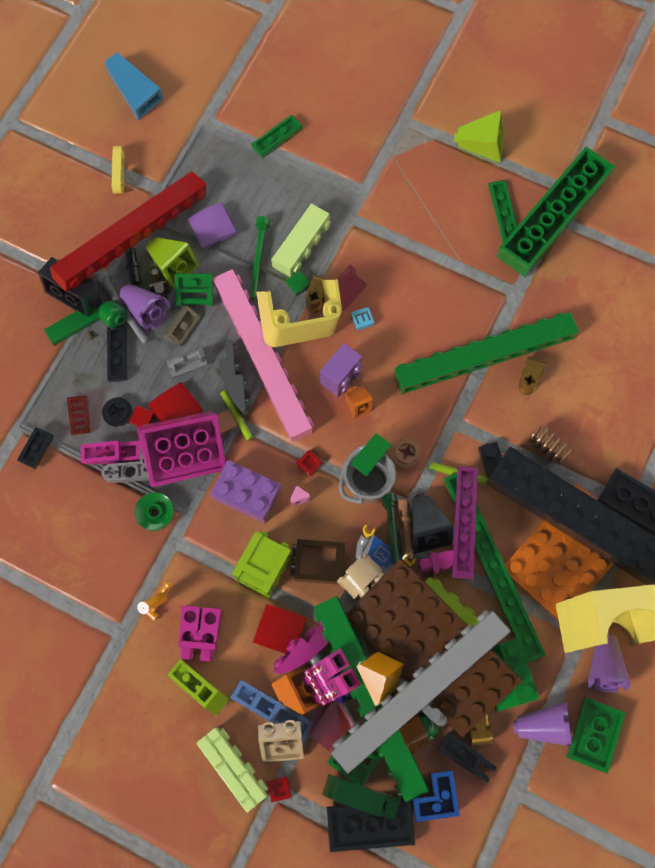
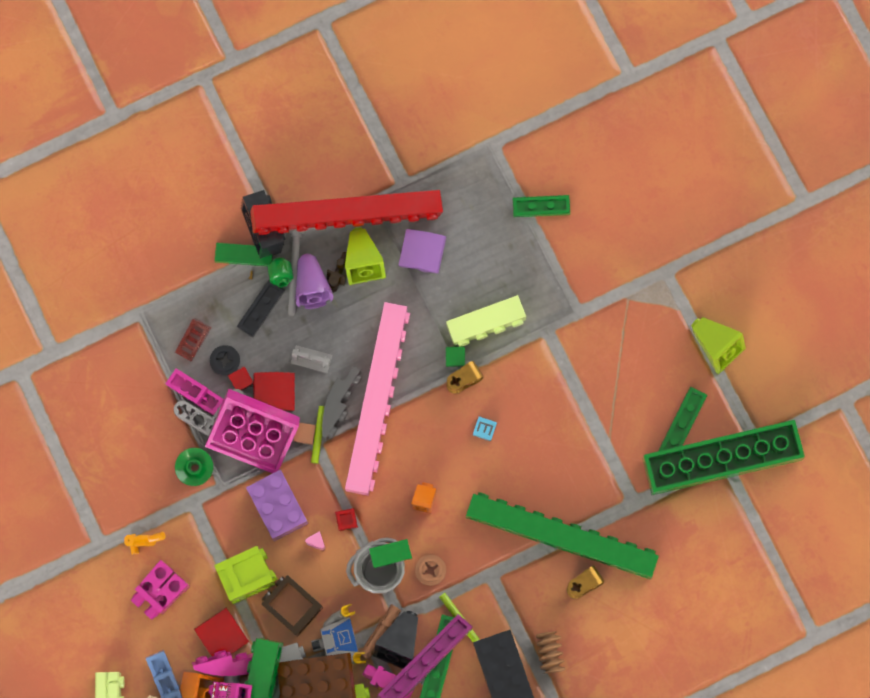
camera: 40 degrees right, 5 degrees up
black plate [17,427,54,470] -> none
dark azure slope [105,52,163,120] -> none
light yellow beam [112,146,125,194] -> none
black pin [124,248,142,286] -> none
dark tan slope [163,305,201,346] -> none
lime slope [167,659,229,716] -> none
green plate [175,273,214,307] -> none
green piece [250,216,271,300] -> none
light yellow windscreen [256,279,342,347] -> none
medium lavender brick [320,343,362,397] -> none
tan brick [337,553,384,601] -> none
clear pink panel [338,265,366,310] -> none
dark green piece [381,493,400,566] -> none
black plate [478,441,503,479] -> none

